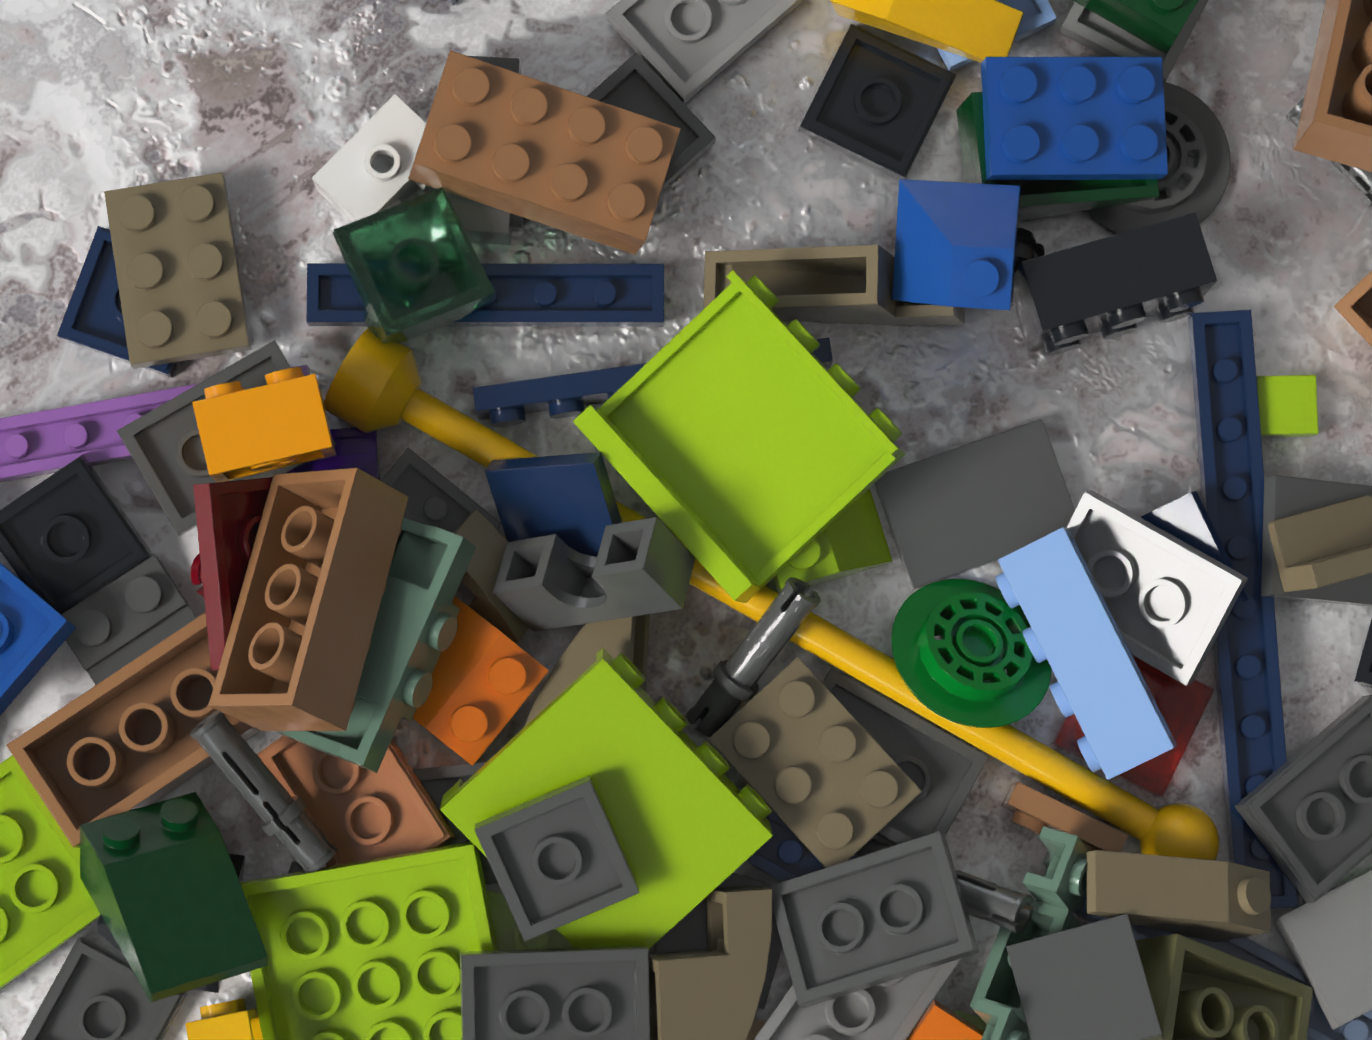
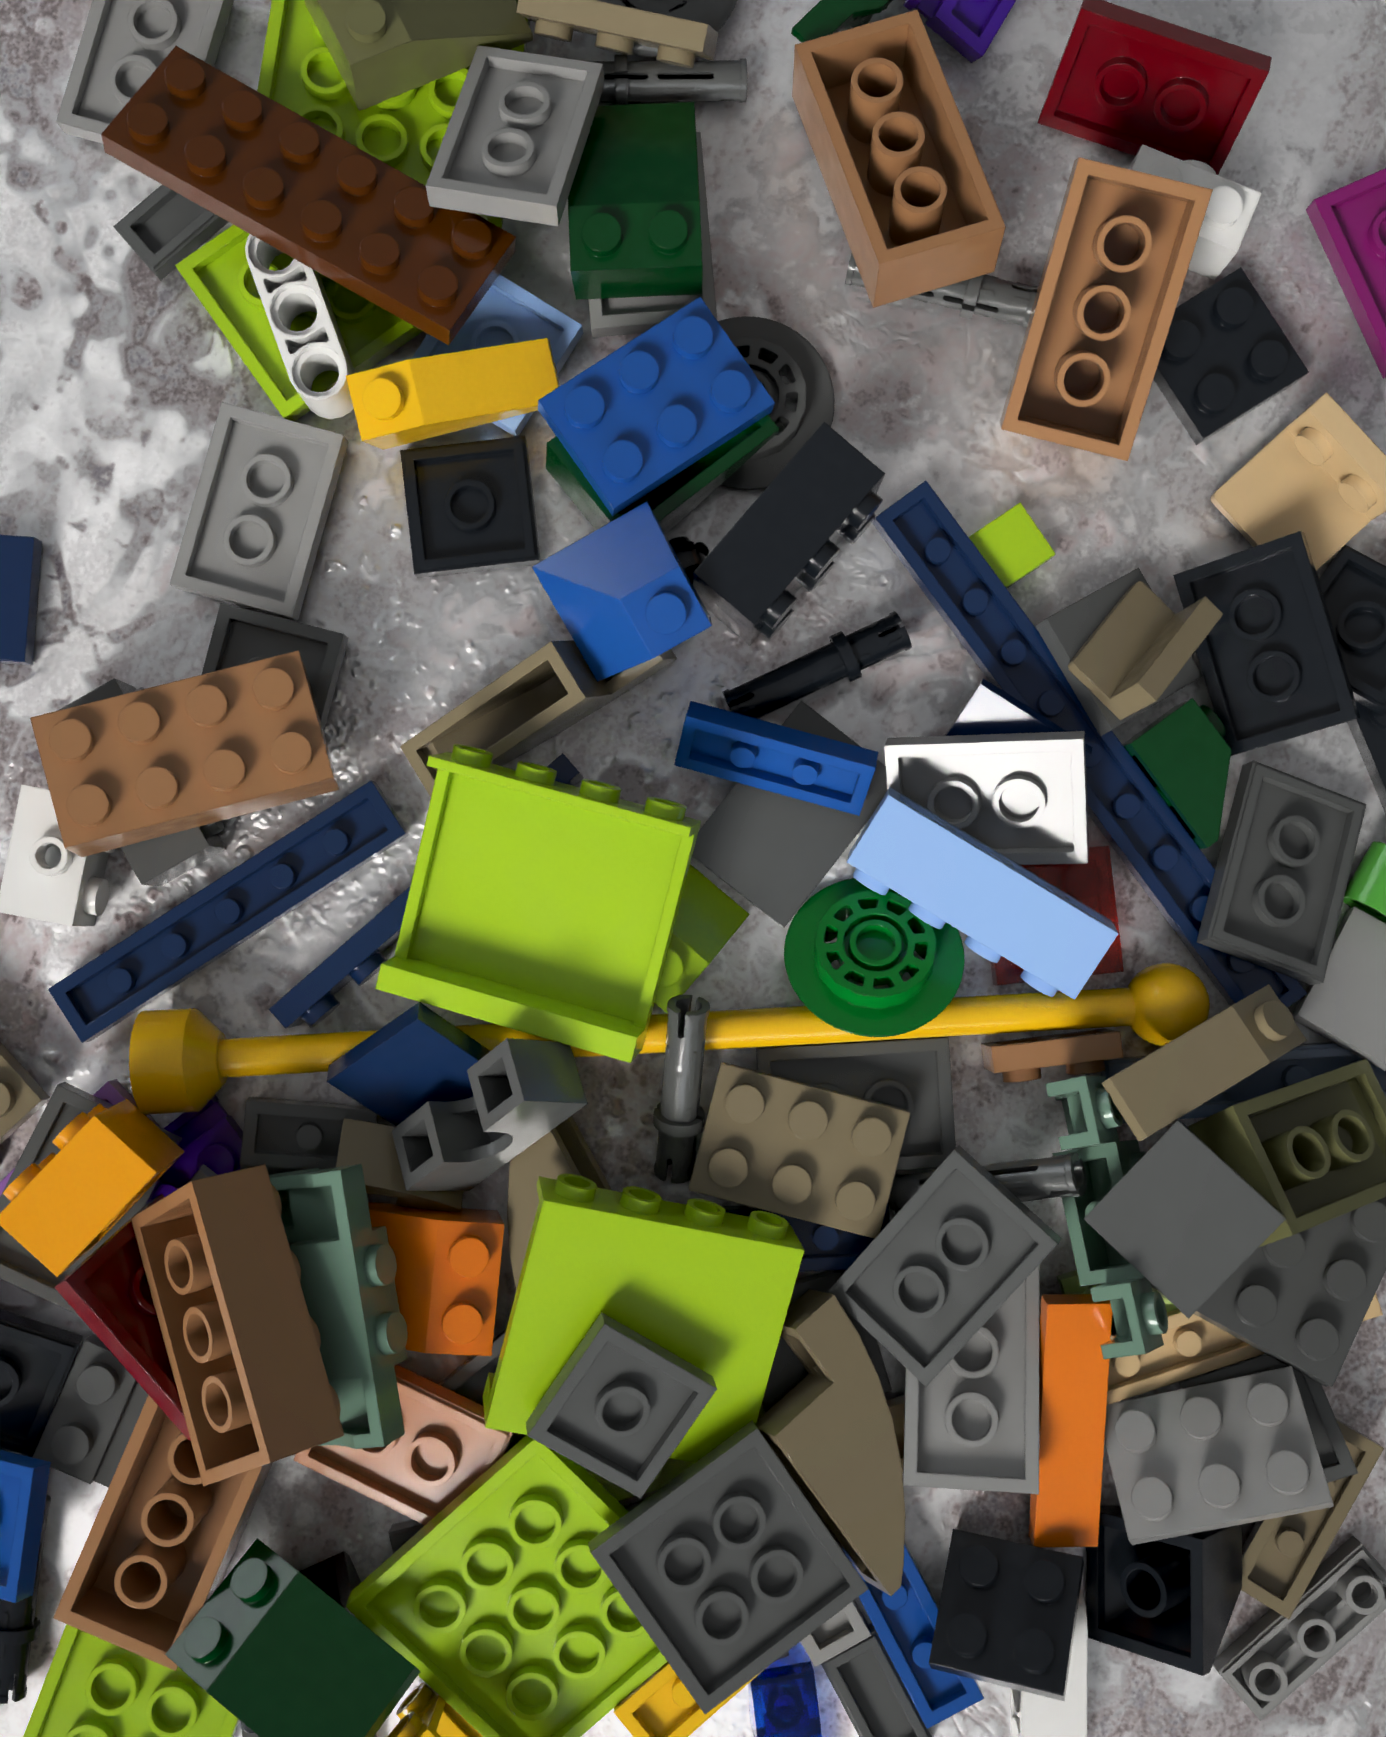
camera: 25 degrees left, 5 degrees up
dark grey pin [190,710,337,872] -> none
clear green slope [333,187,495,344] -> none
none -> blue plate [674,701,879,816]
none -> black pin [722,611,912,719]
none -> dark green slope [1122,698,1231,849]

